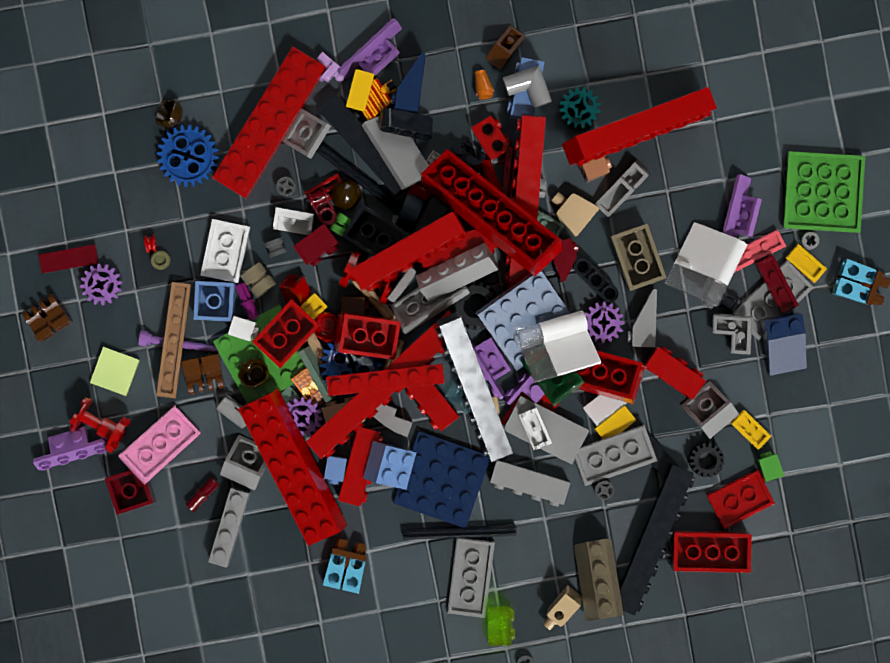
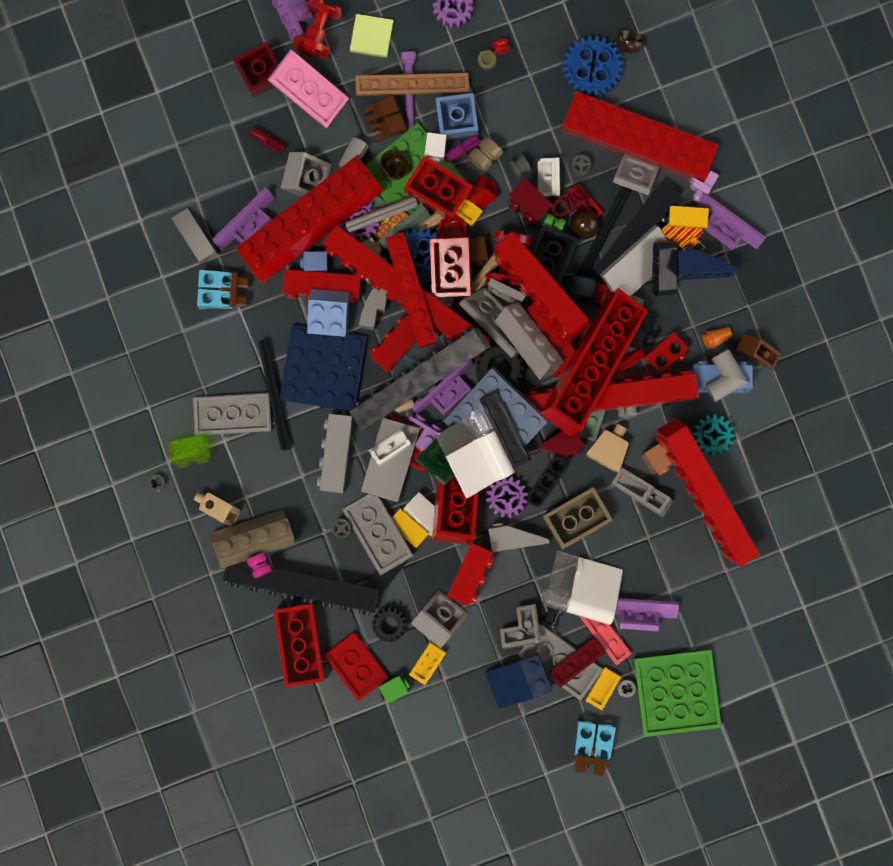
camera: 85 degrees right, 5 degrees down
white plate [201,219,250,283] -> none
light grey brick [208,487,251,568] -> none
none -> light grey slope [172,208,217,264]
none -> medium lavender bracket [212,188,275,251]
none -> dark pink wheel [247,553,272,579]
none -> light grey axle [345,196,418,232]
none -> black tile [479,390,532,468]

